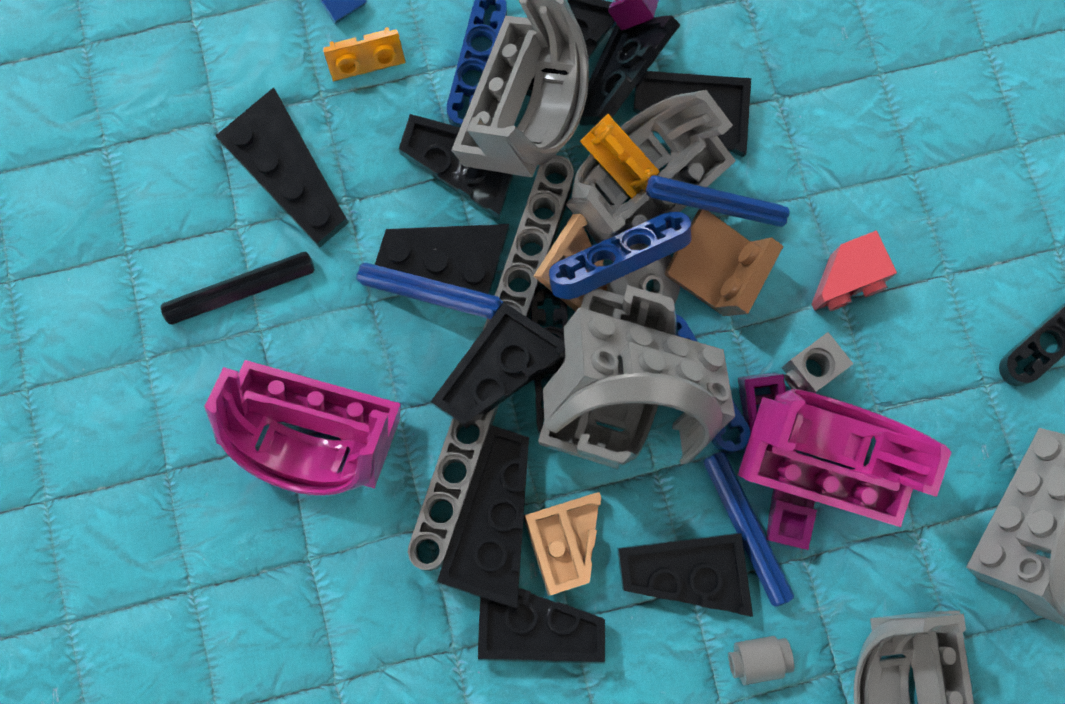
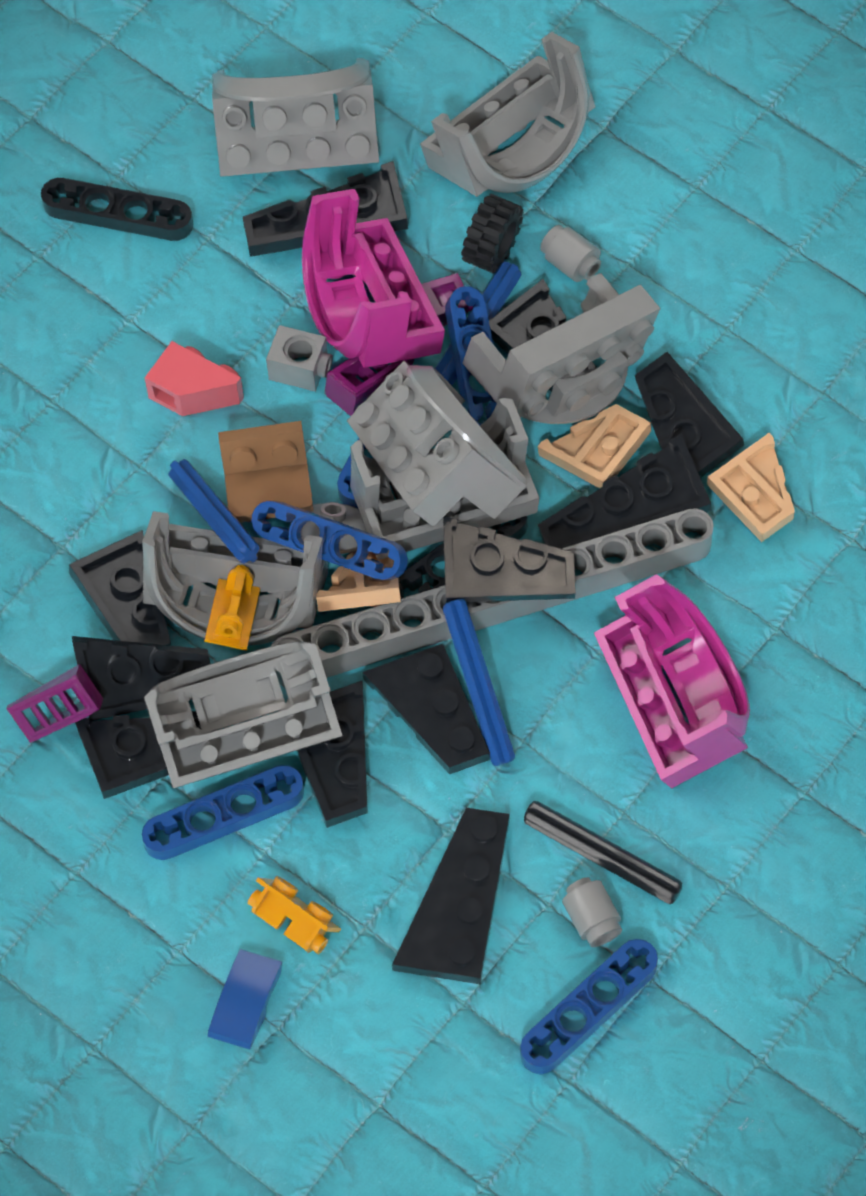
camera: 120 degrees left, 15 degrees down
none -> black wing [242,161,408,257]
none -> blue beam [445,286,497,426]
none -> black tyre [461,194,524,274]
none -> light grey piece [462,273,660,424]
none -> blue beam [520,939,658,1074]
none -> light grey brick [562,877,622,947]
none -> light nougat wing [707,433,795,543]

